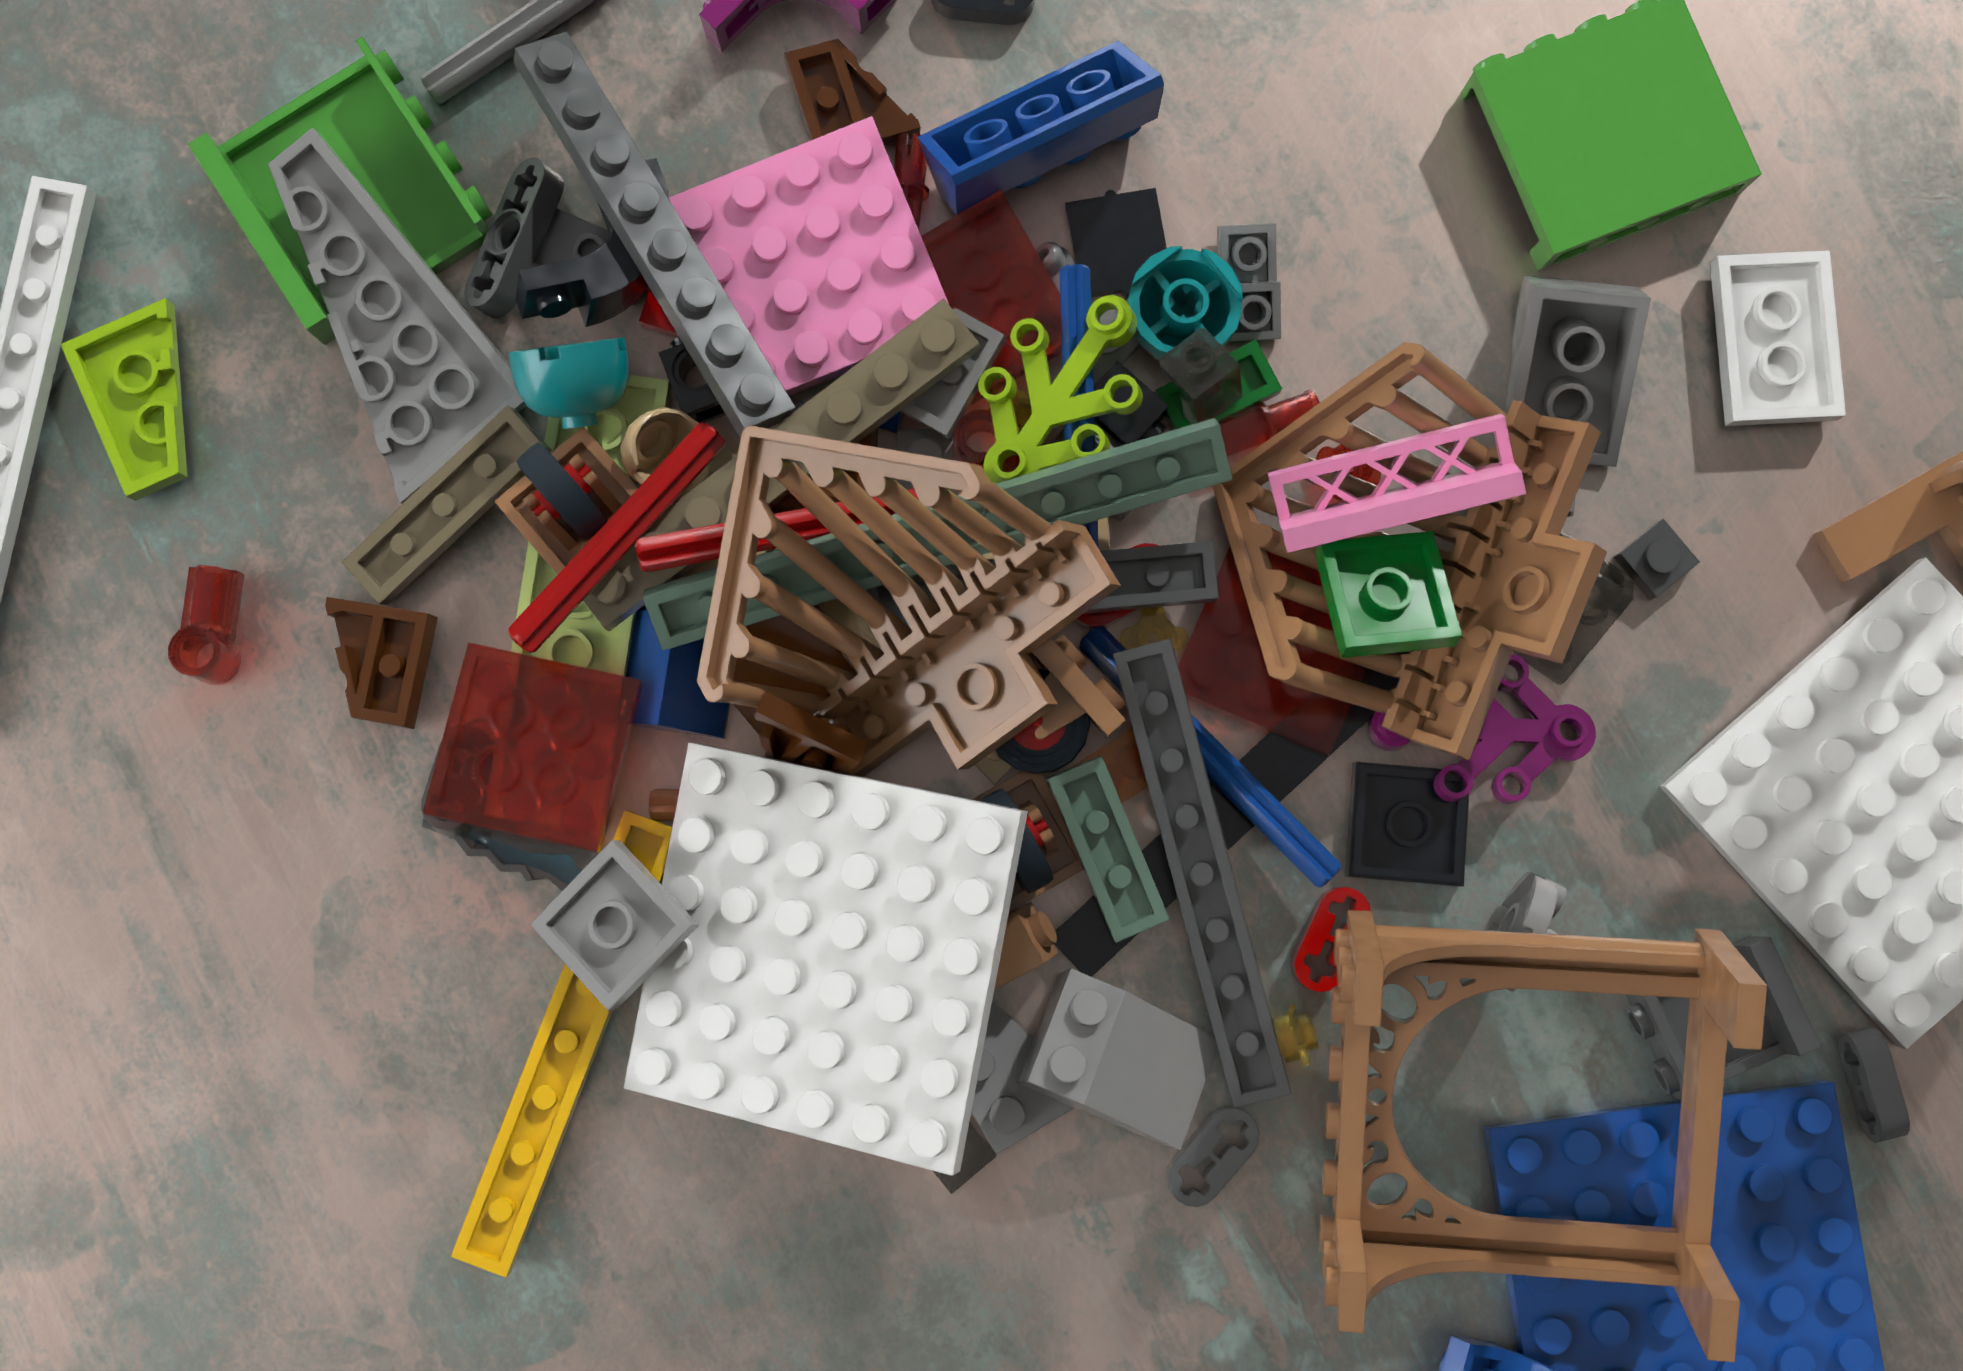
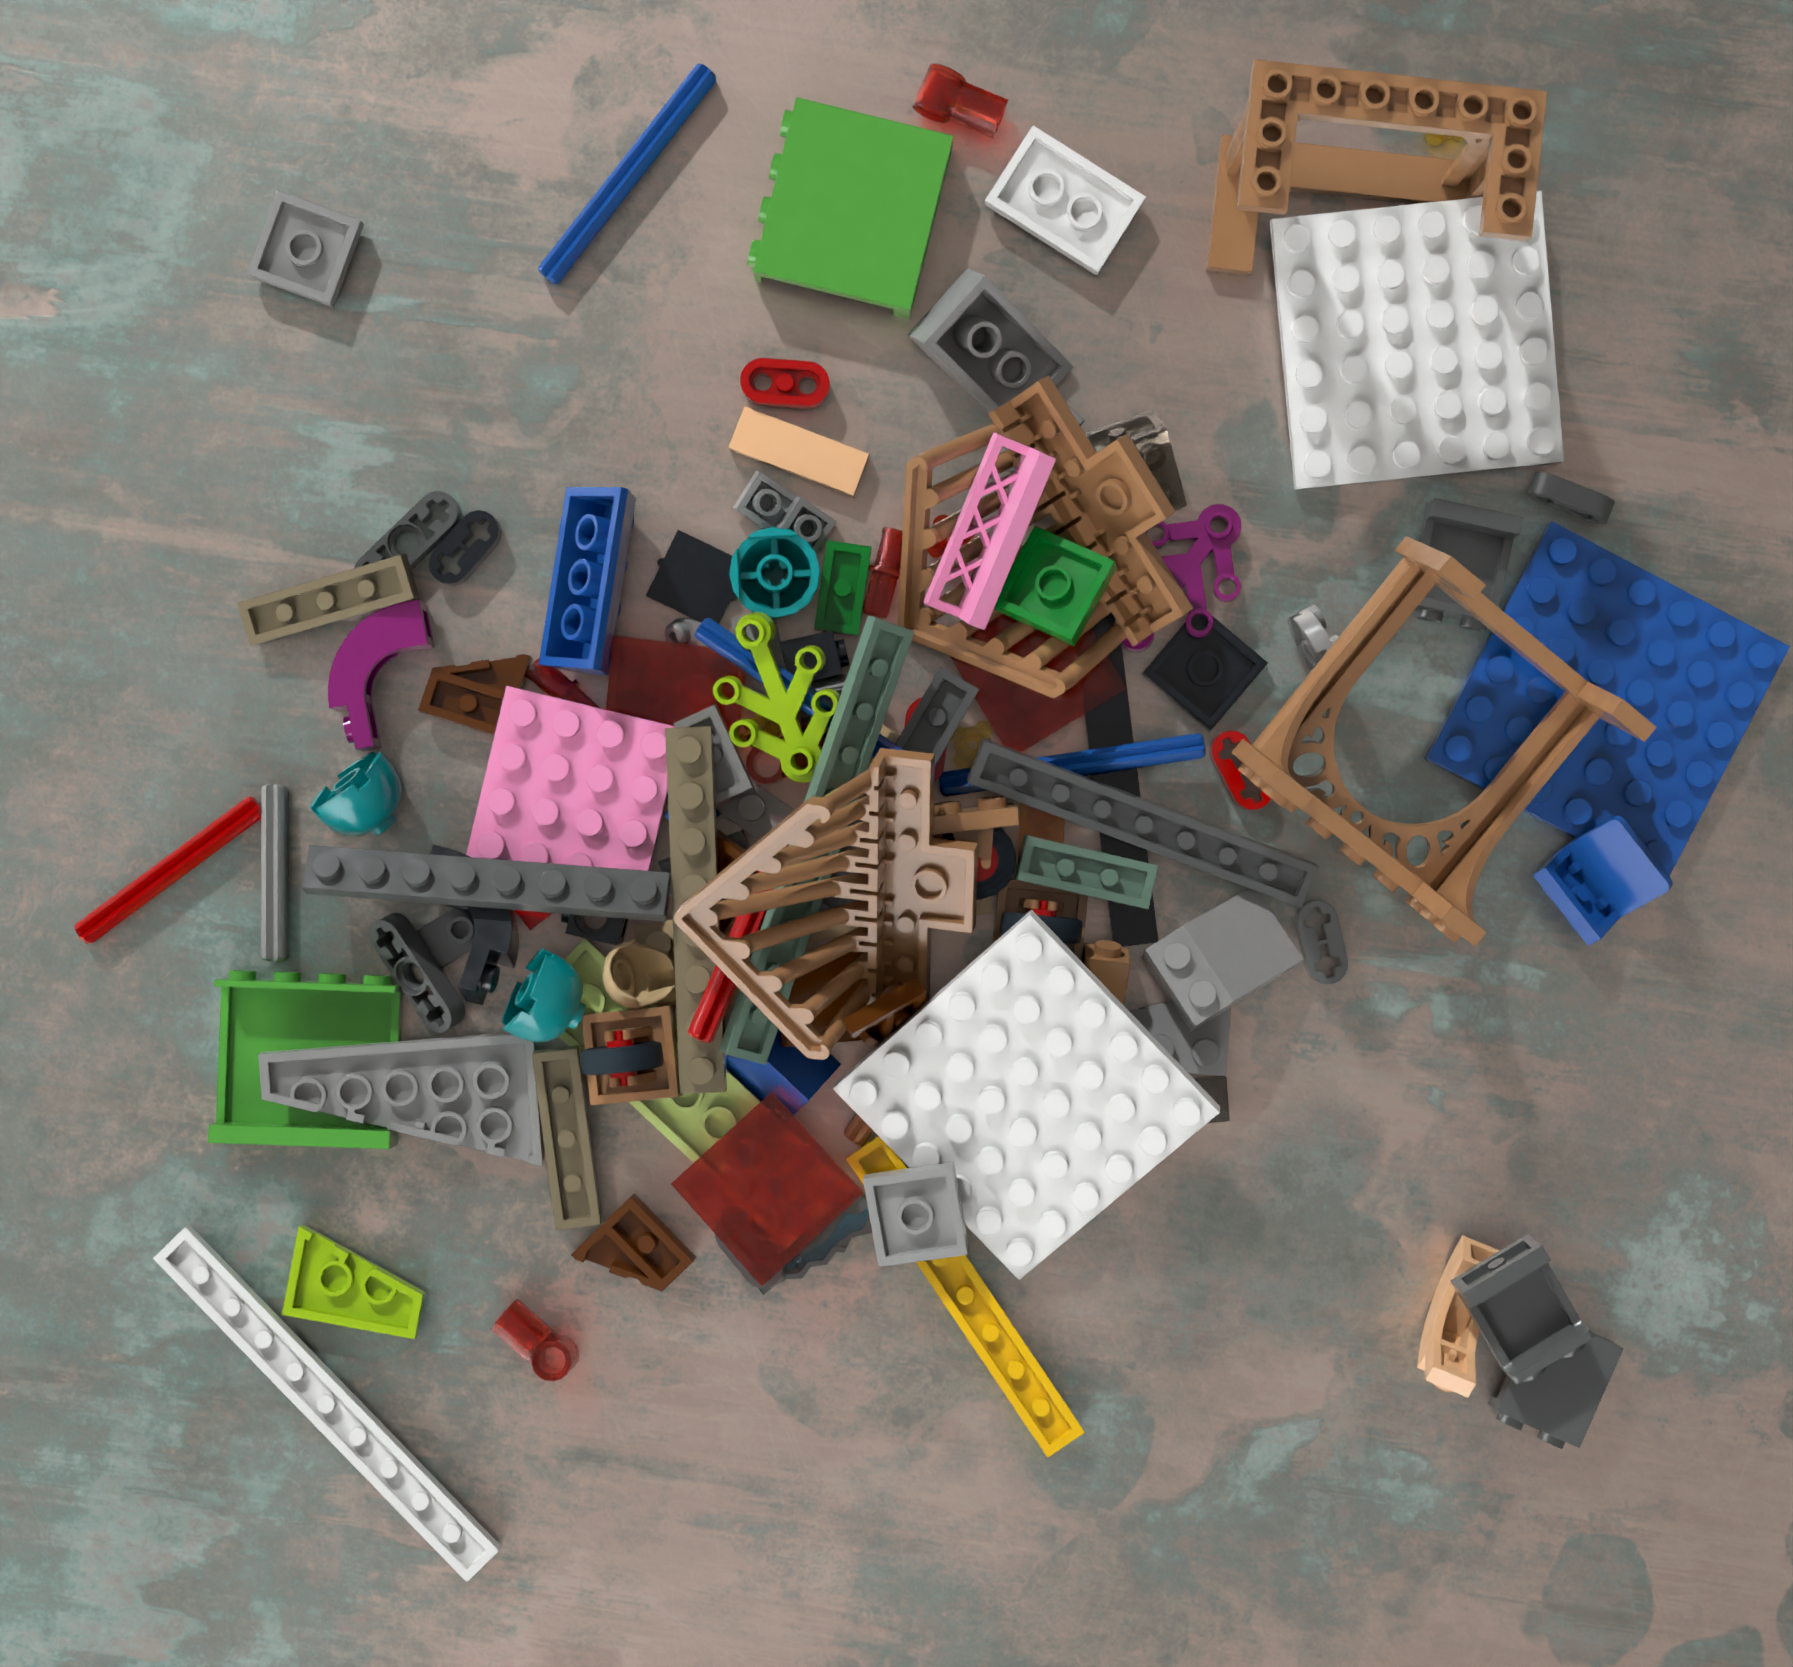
camera: 45 degrees left, 5 degrees up
red axle [507,422,725,653] -> none
clear smoke bracket [1160,328,1243,424] -> none
clear yellow plate [1273,1004,1319,1066] -> none
dark grey plate [1613,519,1700,601] -> none
none -> teal cylinder [310,751,402,837]
none -> light nougat tile [728,406,870,498]
none -> red plate [740,358,830,409]
none -> clear red piece [912,63,1008,139]

